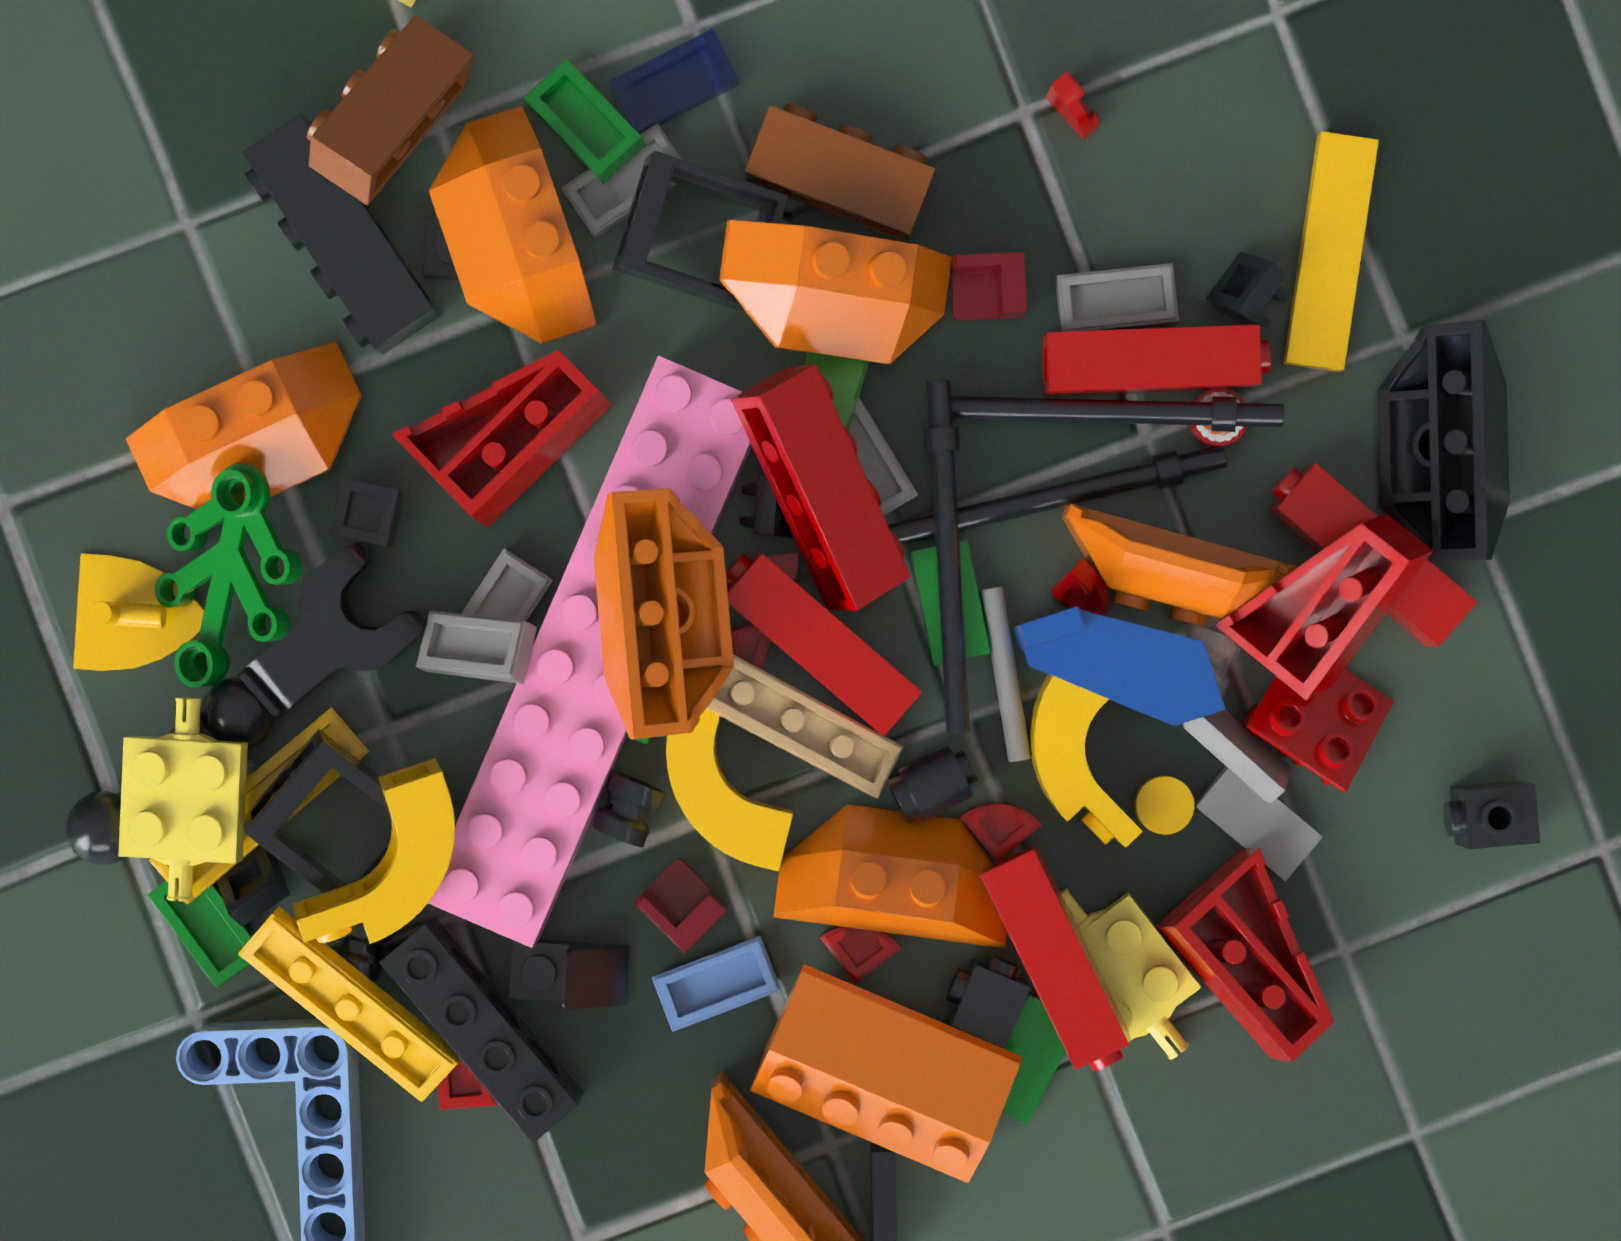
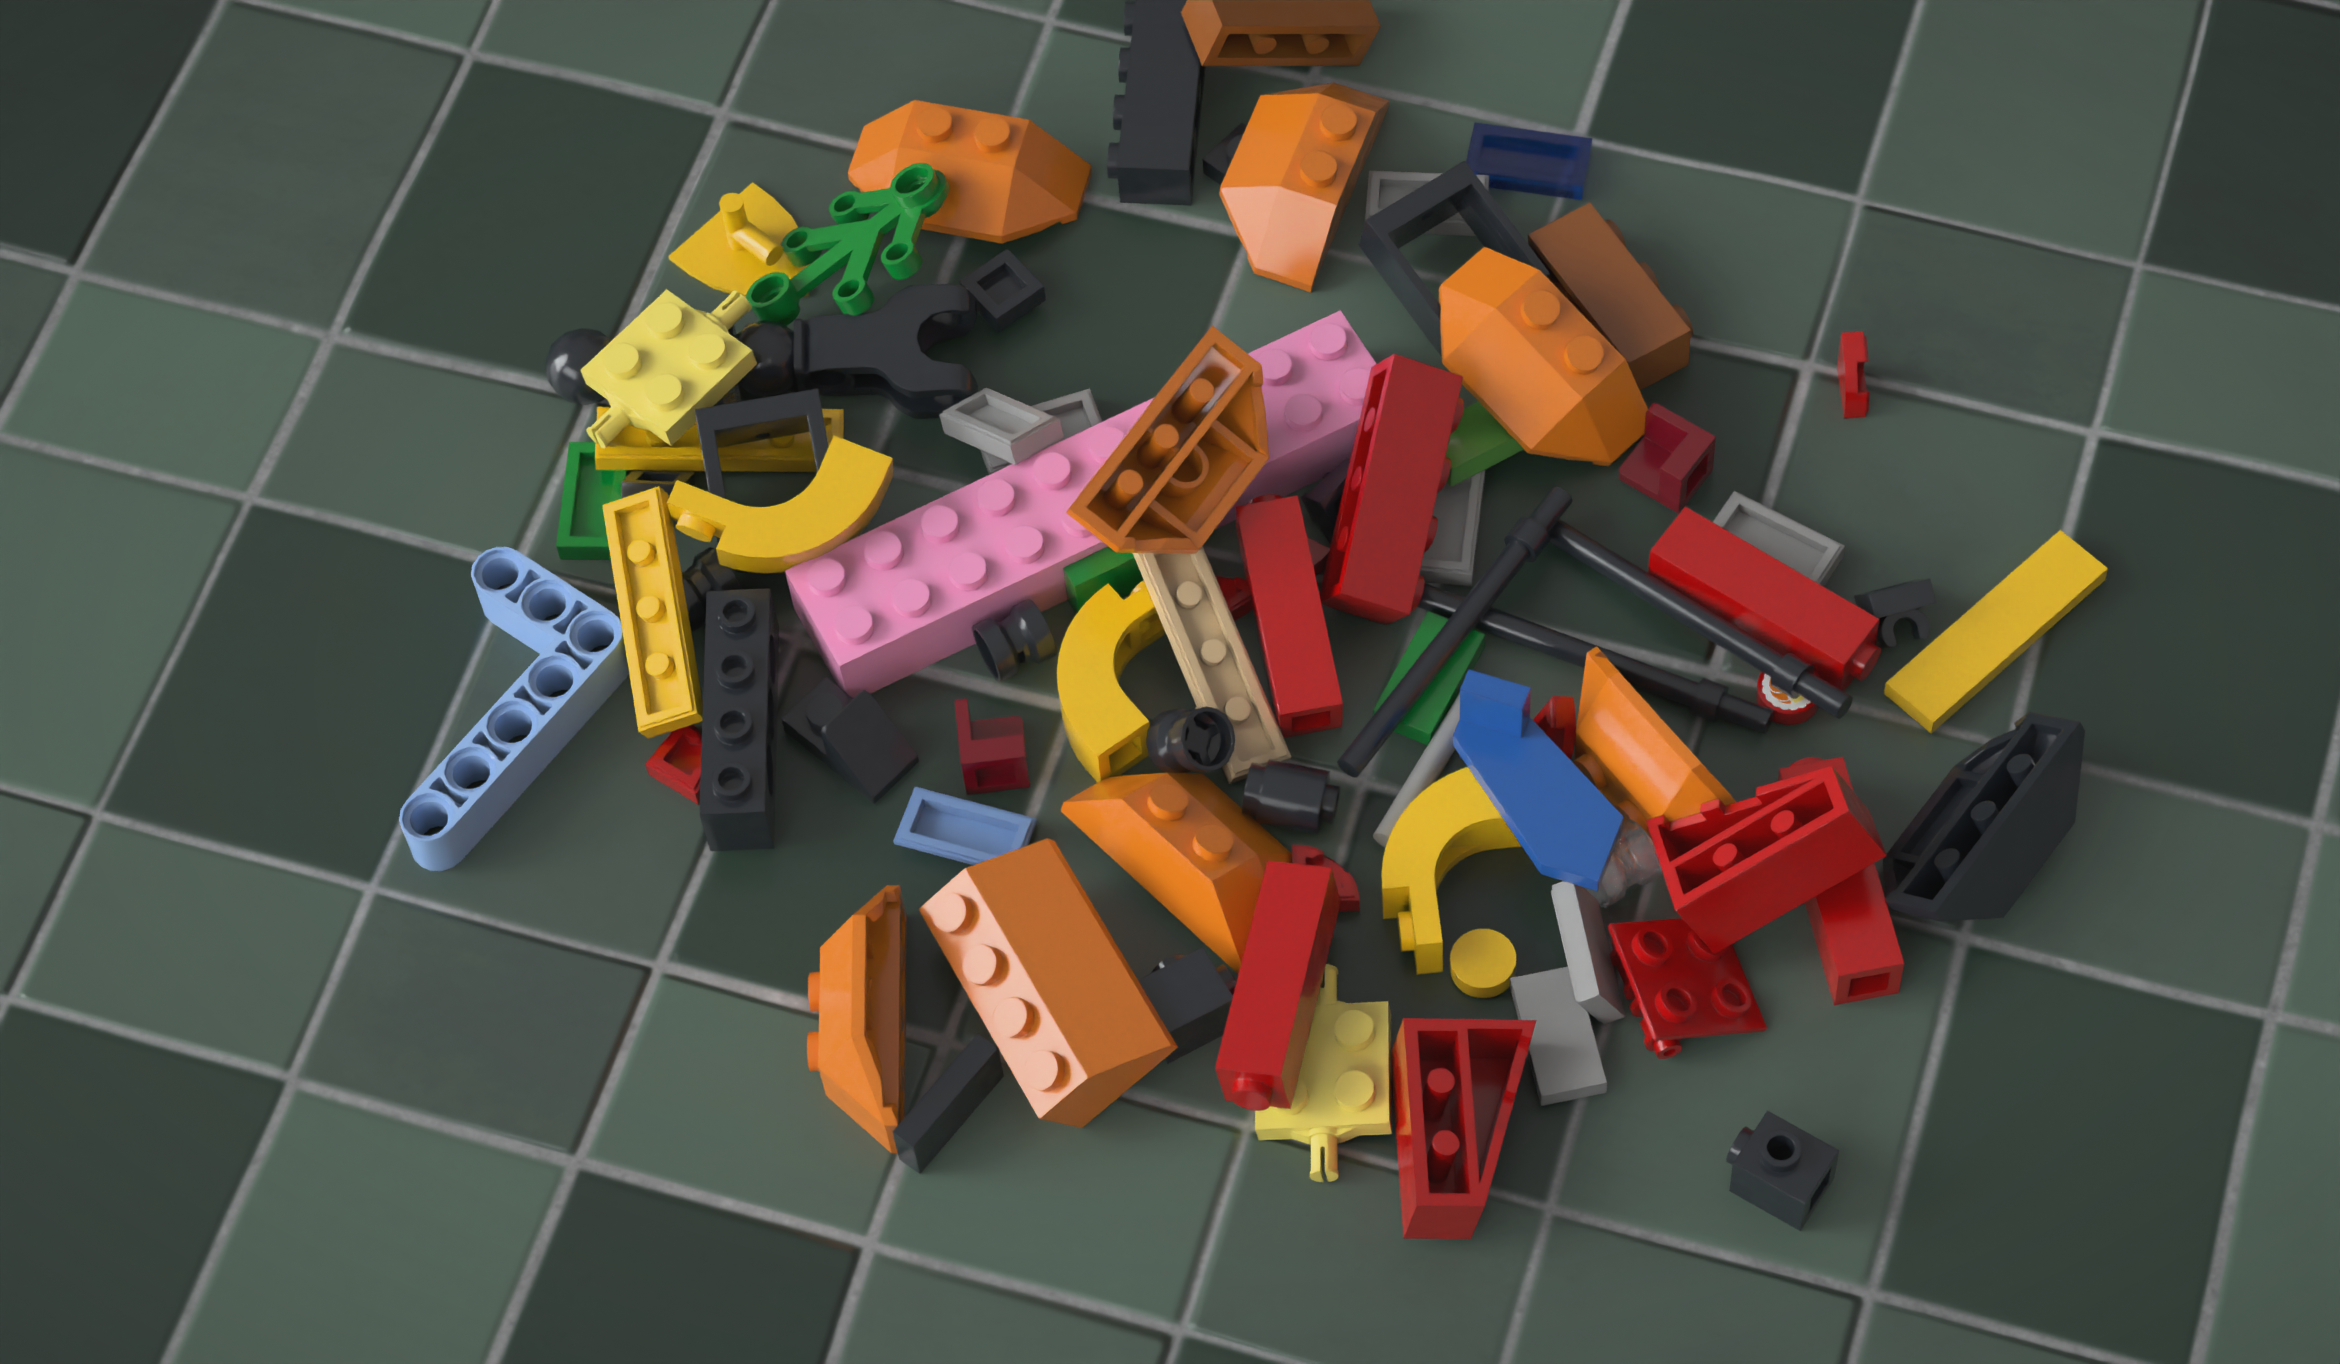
camera: 40 degrees right, 30 degrees down
red wedge [392,350,612,527] -> none
green tile [523,59,646,184] -> none
red tile [820,926,901,984] -> none
green tile [1002,993,1066,1125] -> none
none -> black wheel [1146,706,1235,773]

